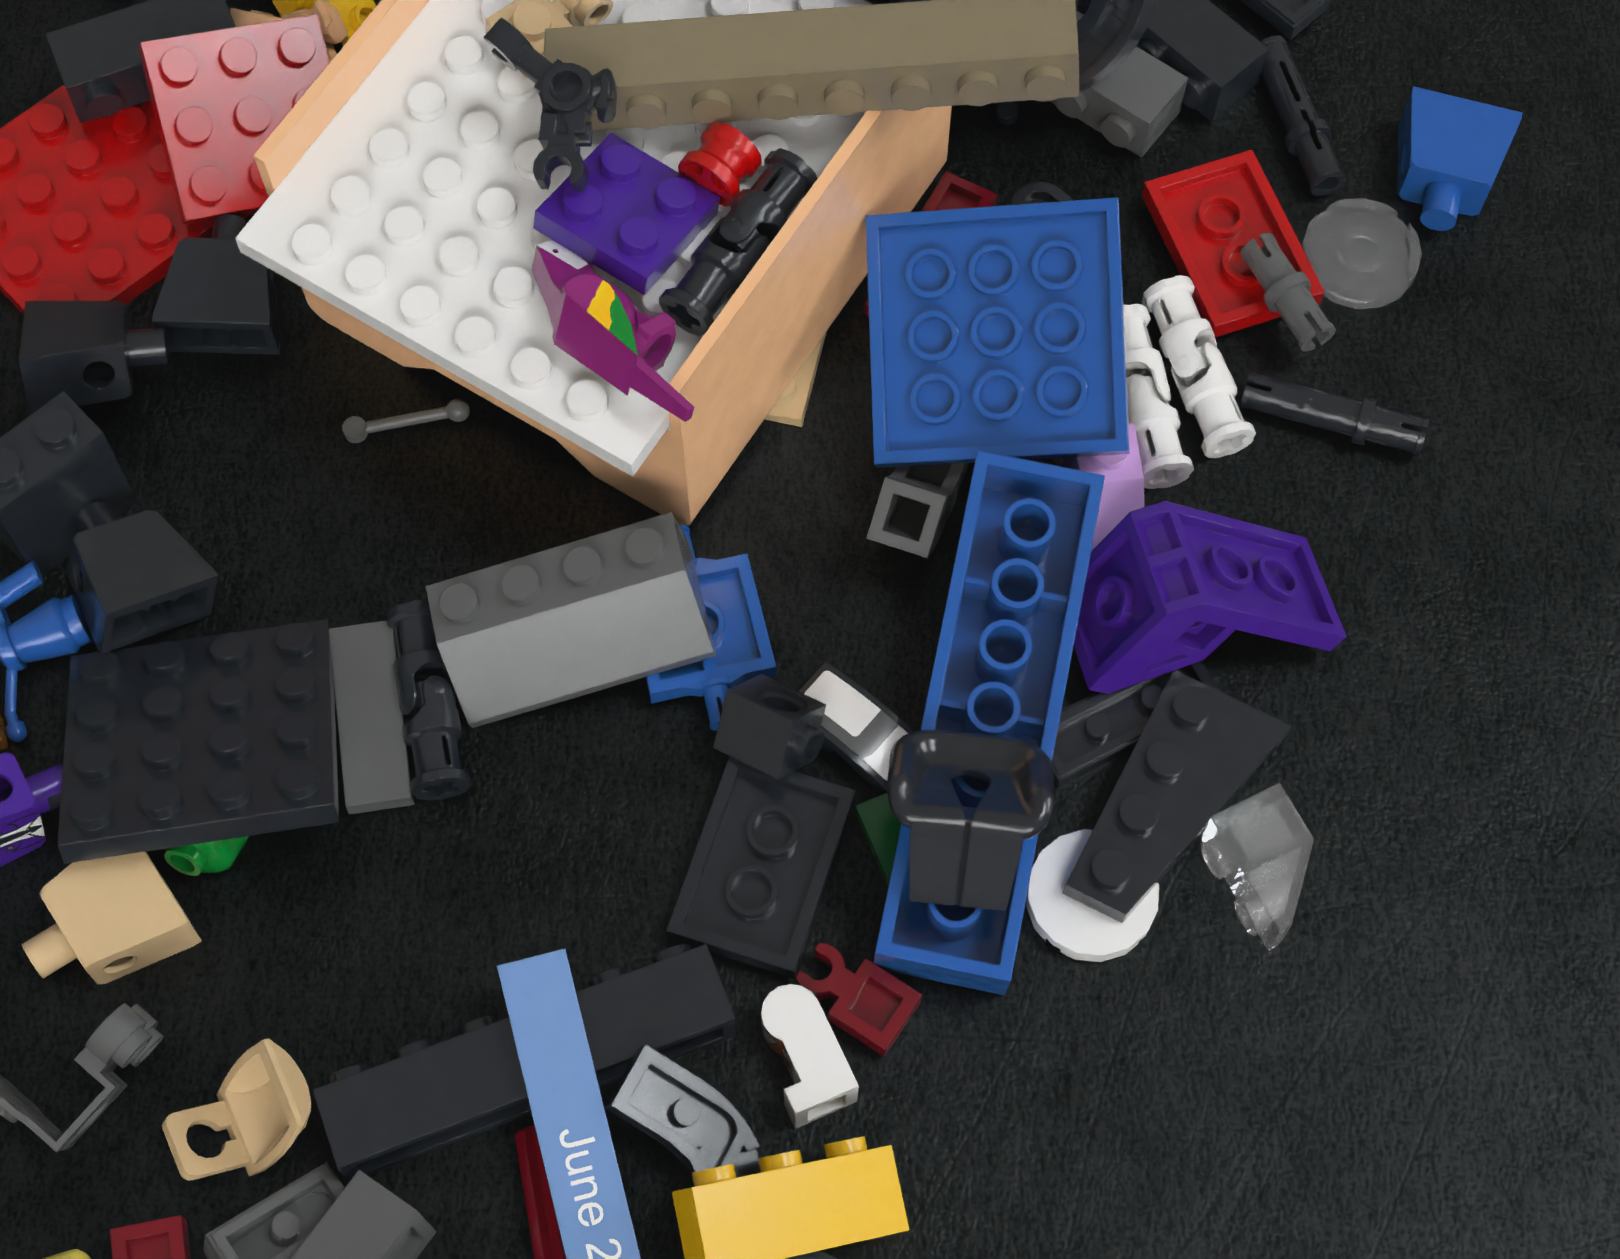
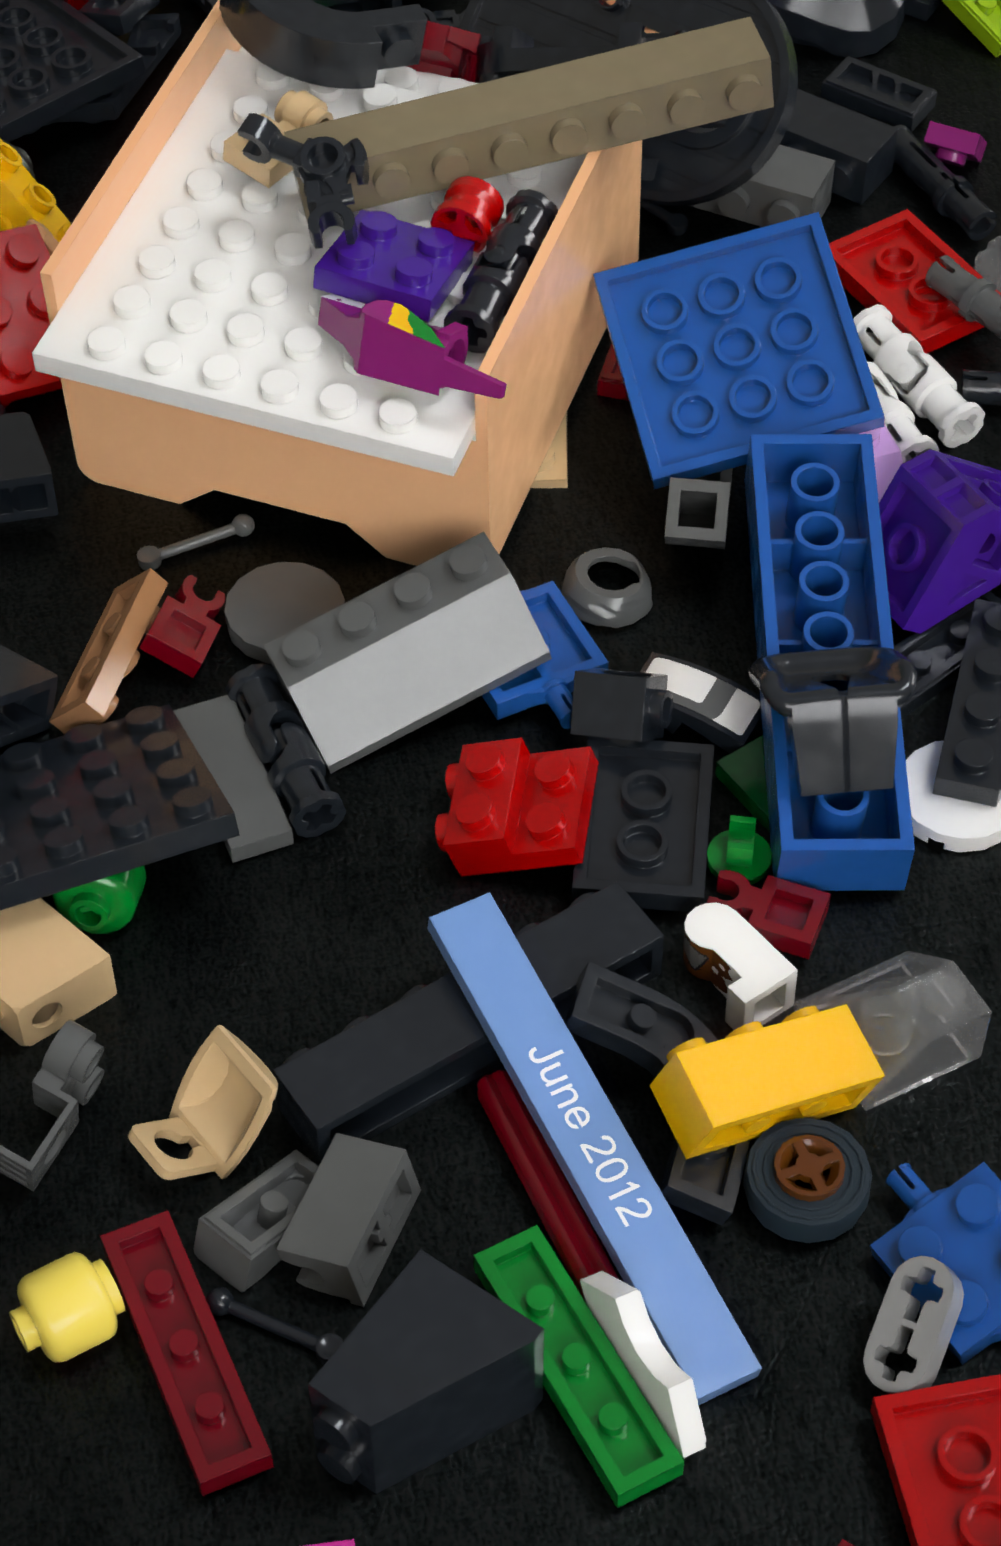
camera: 10 degrees left, 15 degrees down
none -> medium nougat plate [49,568,168,734]
none -> dark red plate [139,575,225,678]
none -> dark grey tile [224,562,345,664]
none -> red plate [435,737,599,877]
none -> dark grey piece [561,547,653,628]
none -> green plate [707,815,772,885]
none -> clear slope [794,951,992,1111]
none -> magenta plate [924,121,987,167]

